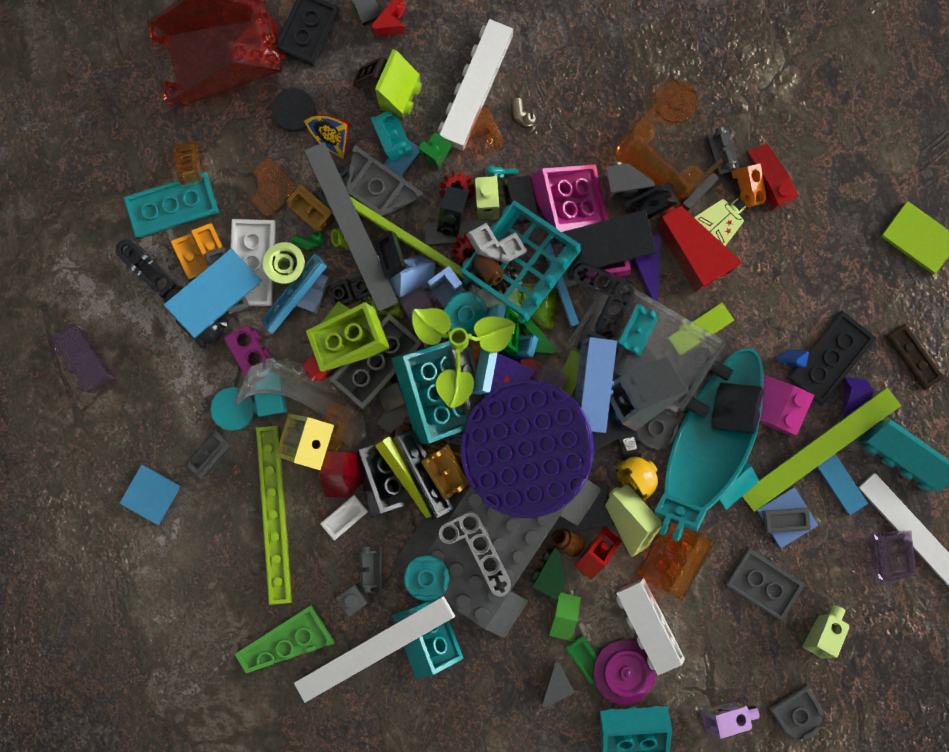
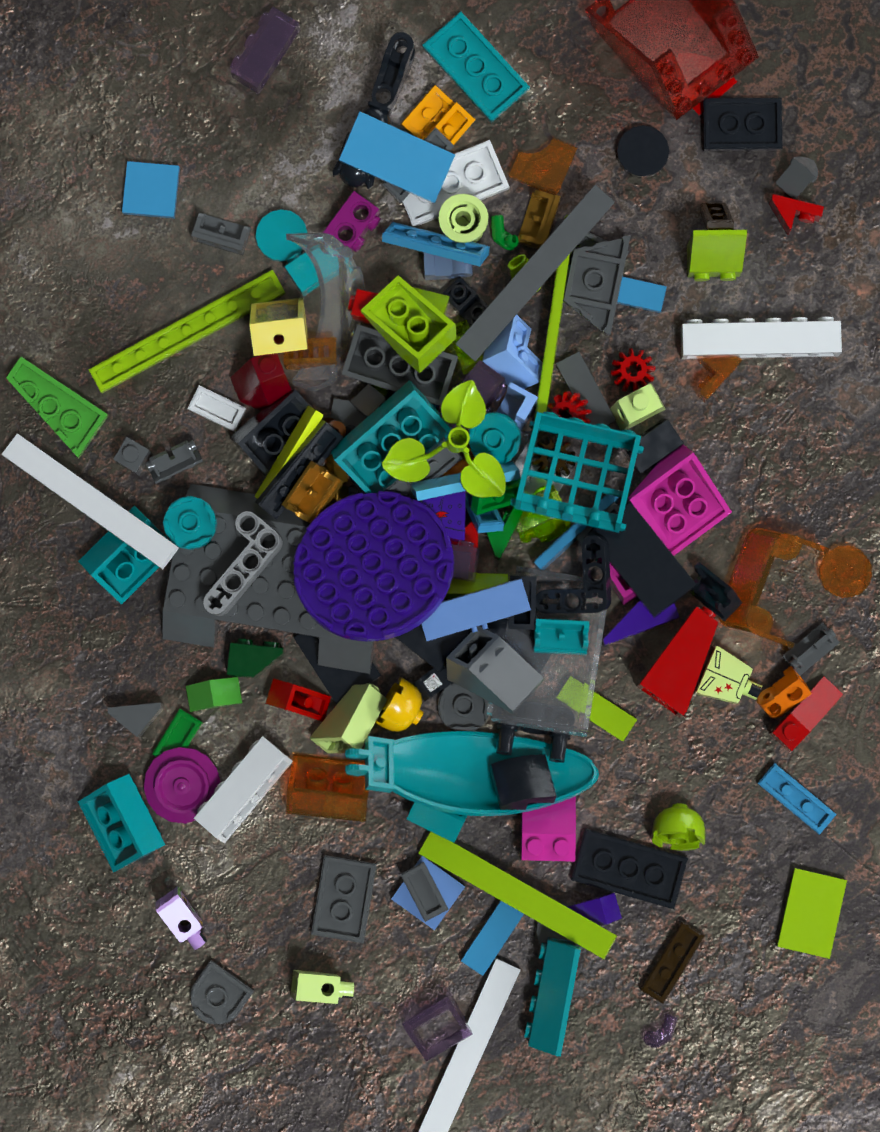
camera: 70 degrees right, 0 degrees up
clear orange slope [175,141,202,185] -> none
shield [304,115,351,159] -> none
teal hinge [371,111,413,162] -> none
black tile [374,231,406,279] -> none
green slope [418,133,452,169] -> none
black slope [437,186,469,237] -> none
light grey tile [466,223,527,263] -> none
reddish brown brick [472,254,504,285] -> none
teal piece [485,165,519,178] -> none
dark tan arm [511,98,536,127] -> none
reddish brown brick [552,529,585,557] -> none
dark grey slope [602,162,655,203] -> none
dark grey tile [681,172,719,211] -> none
blue slope [776,350,809,368] -> none
none -> lime cylinder [652,803,706,851]
none -> dark azure tile [757,763,837,835]

